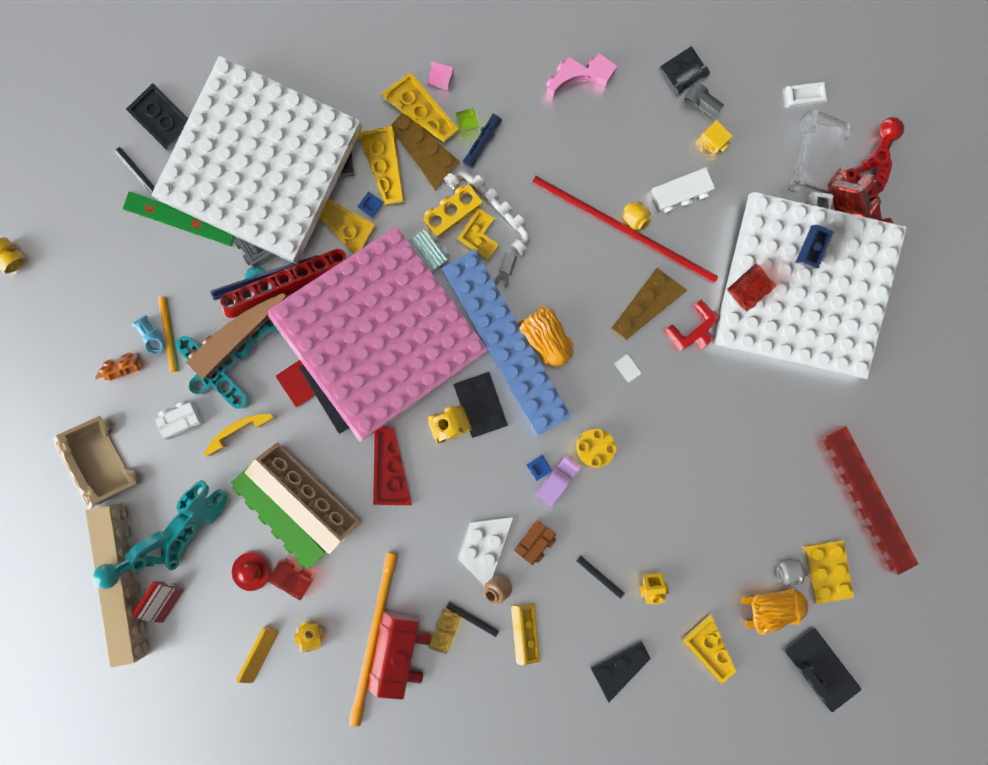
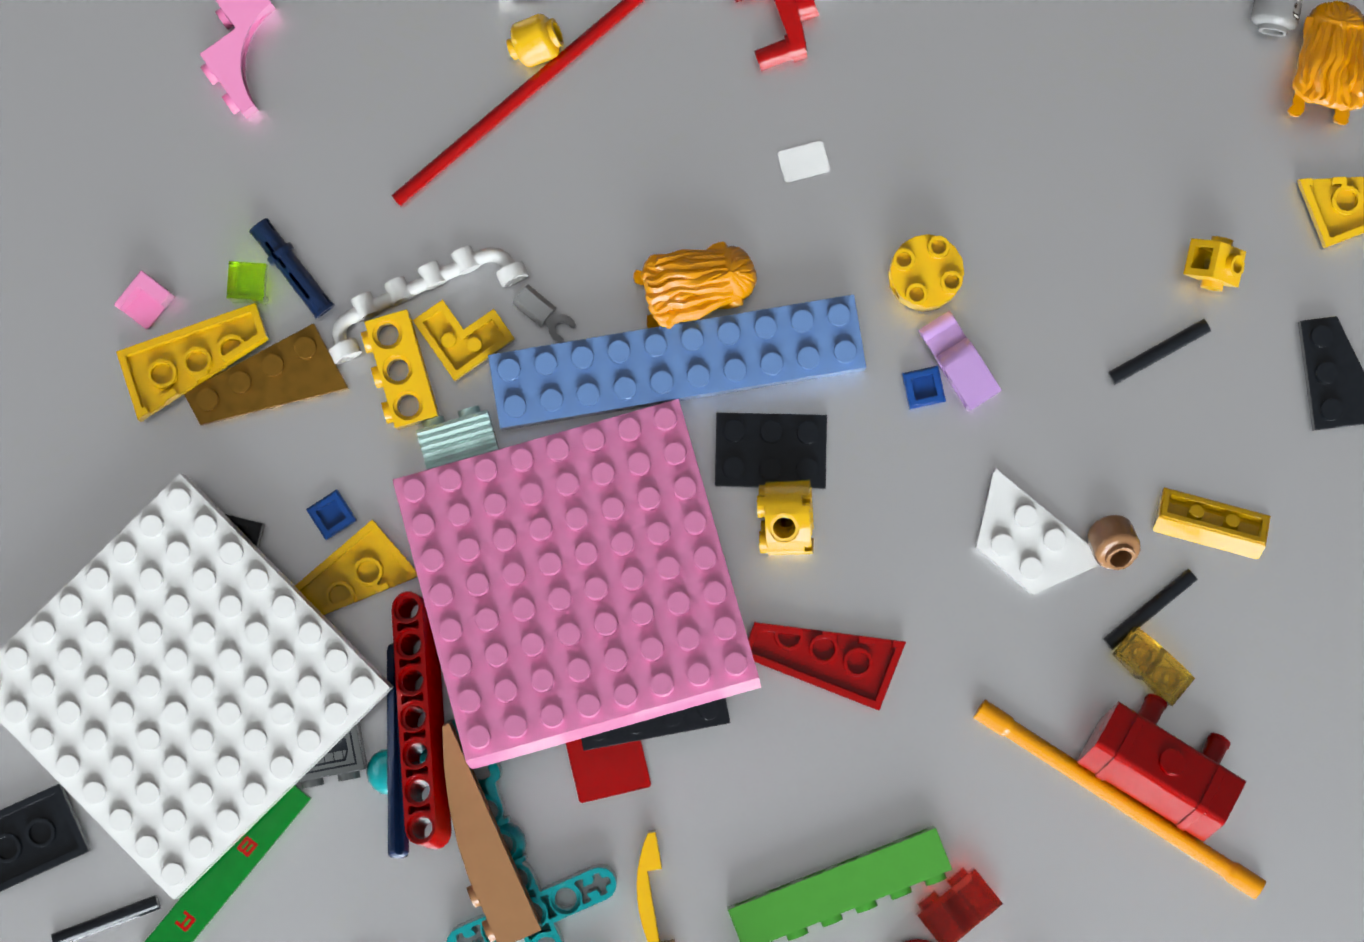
camera: 65 degrees left, 0 degrees up
tan brick [245,442,360,554] -> none
yellow brick [294,621,323,653] -> none
yellow wing [358,125,405,205] -> none
dark orange brick [514,519,557,565] -> none
pearl gold wing [611,268,687,340] -> none

